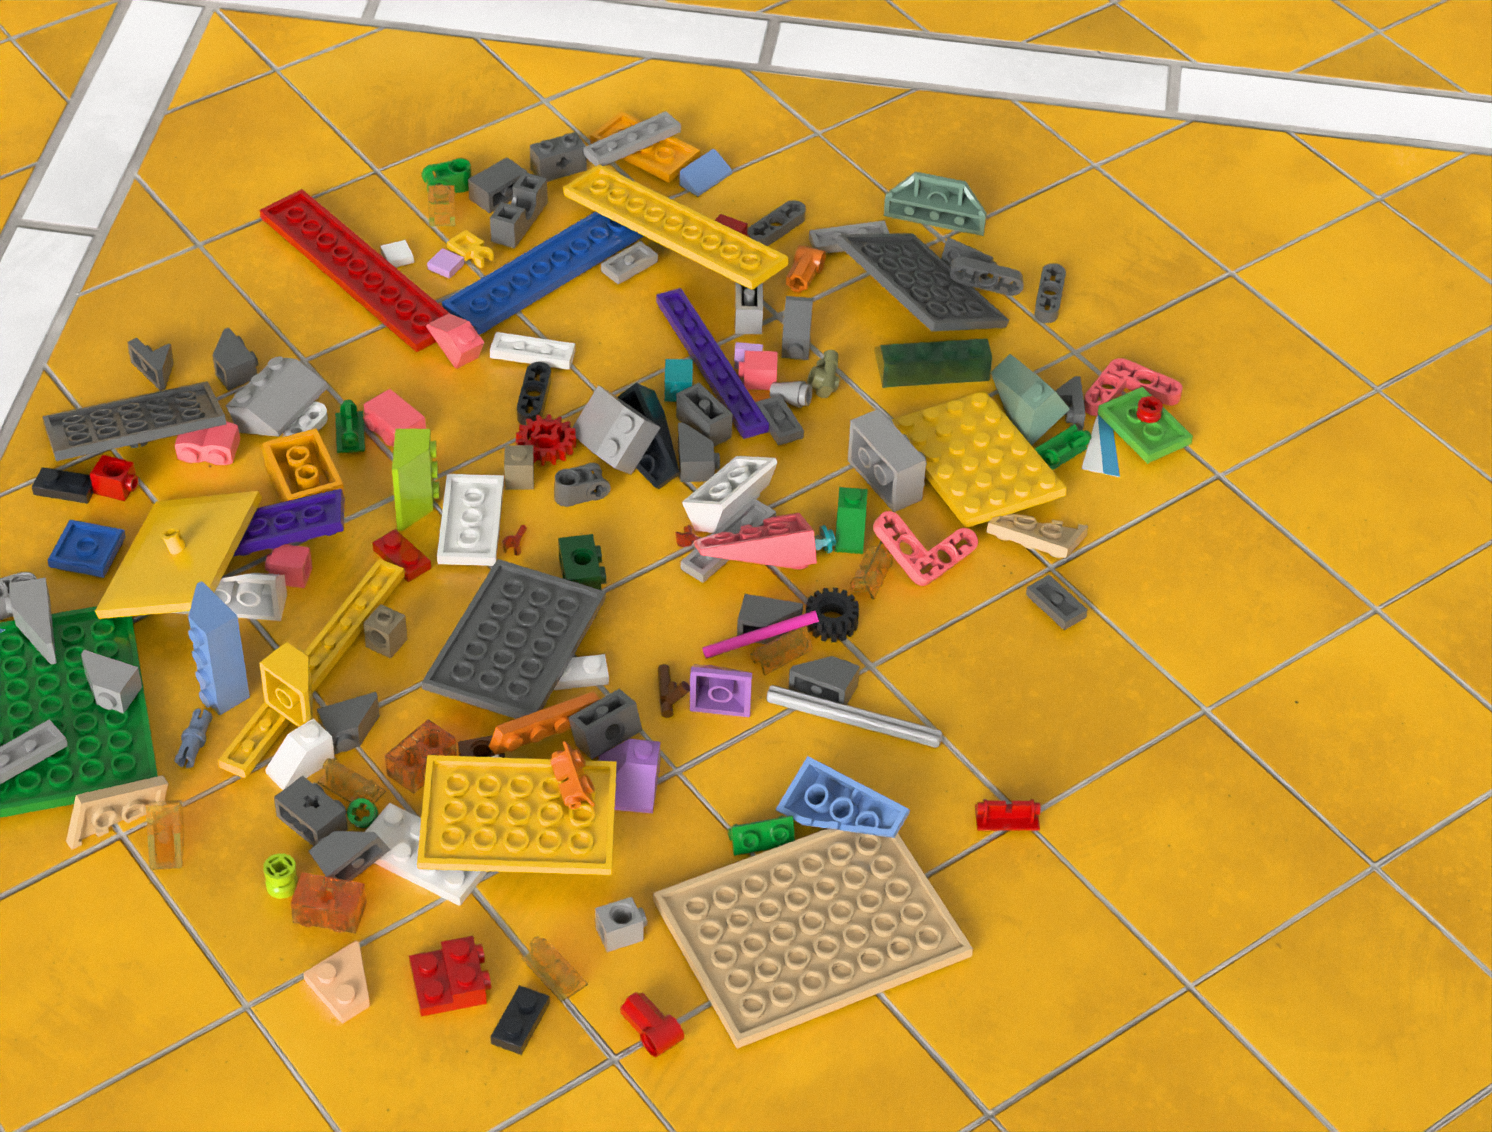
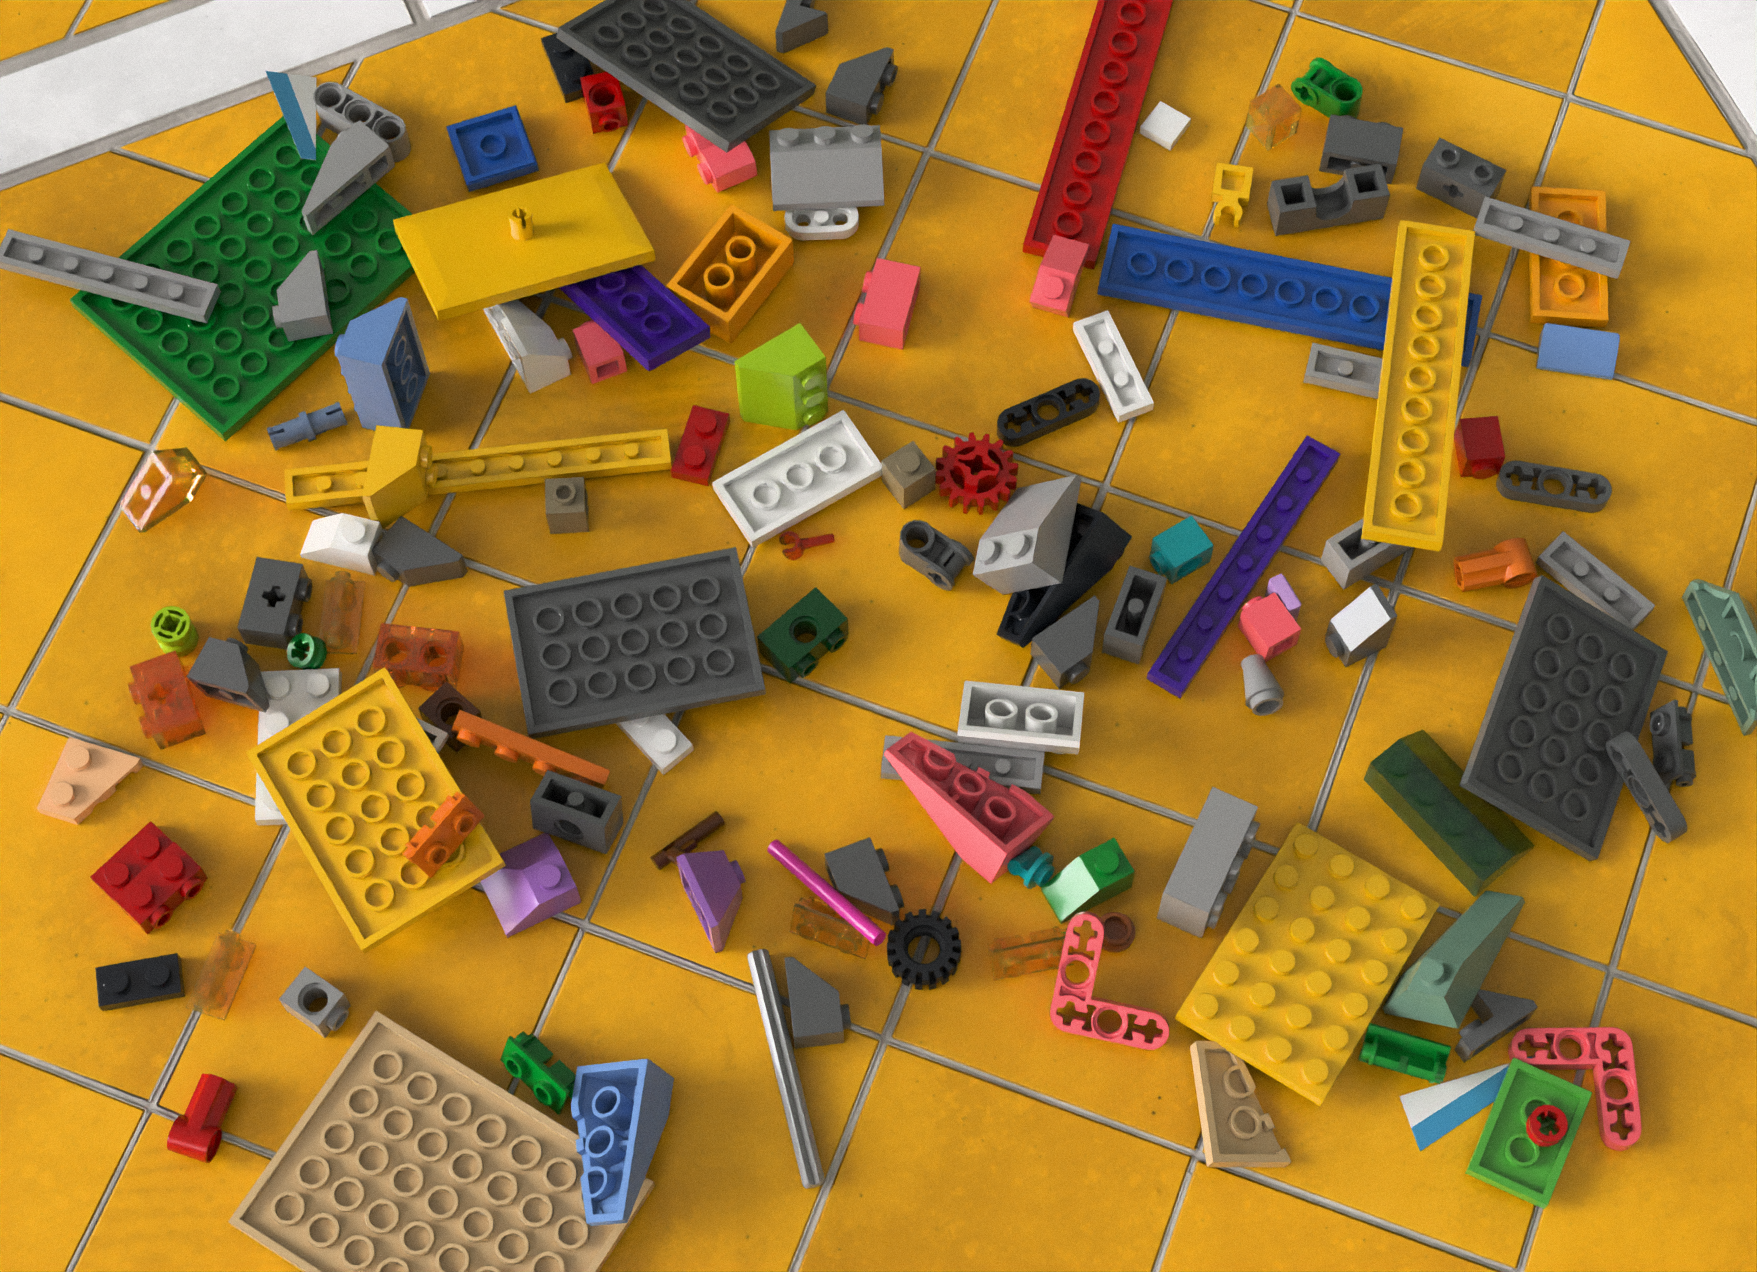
camera: 60 degrees right, 20 degrees up
tan wing [66,775,168,850] -> none
green hinge [335,400,365,453] -> none
lavender tile [427,248,464,279] -> none
clear red hand [675,525,701,547] -> none
dark grey plate [755,395,804,446] -> none
olive plate [807,350,840,398] -> none
dark grey plate [1026,575,1088,630] -> none
dark grey beam [1034,263,1066,323] -> none

